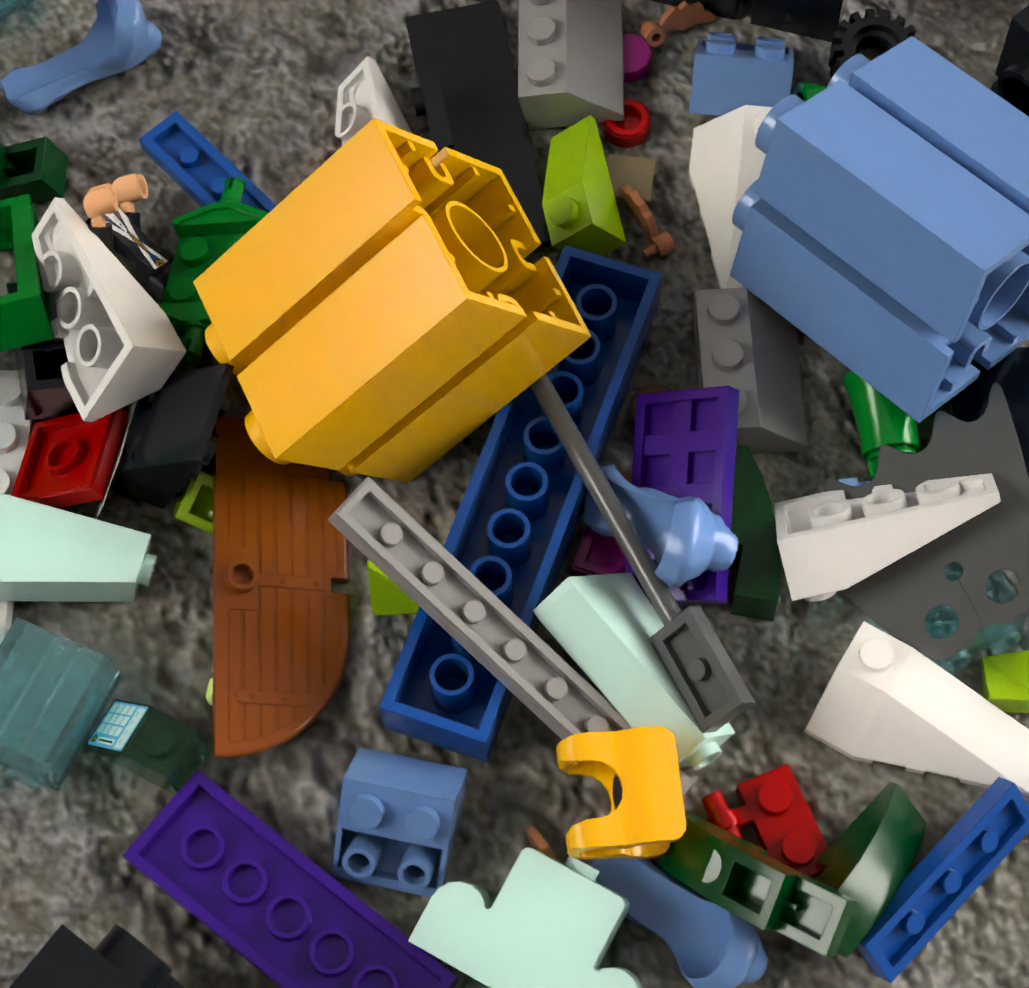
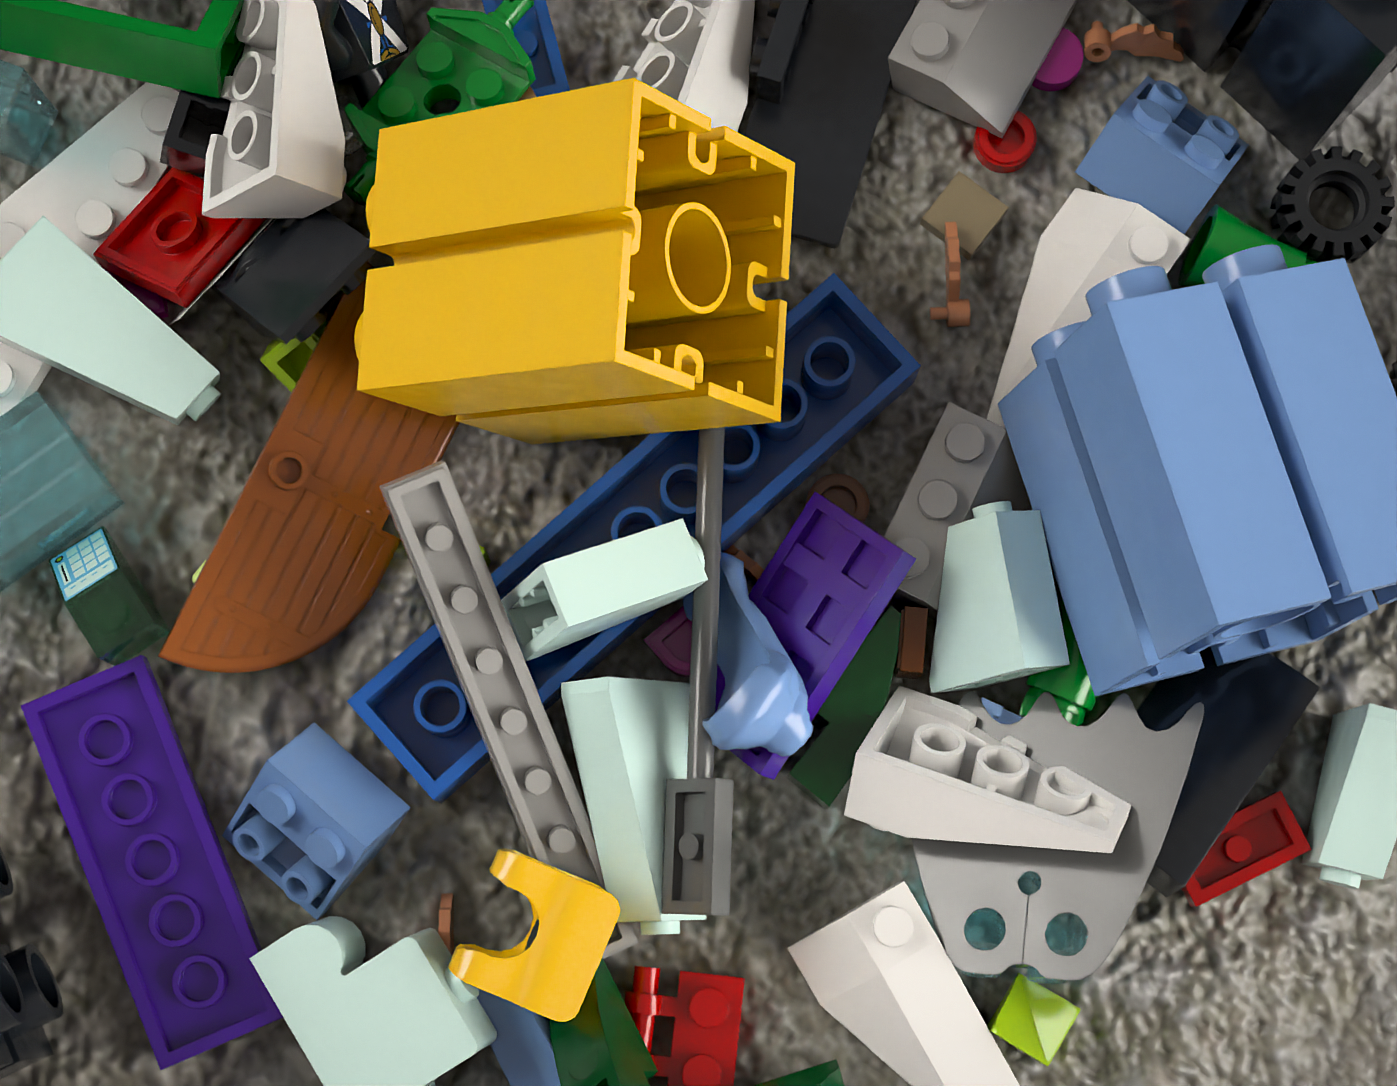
camera: 25 degrees right, 15 degrees up
lime slope [542,115,627,256] -> none
none -> light aqua slope [501,518,708,662]
none -> reddish brown tile [893,606,928,679]
none -> light aqua slope [929,501,1070,693]

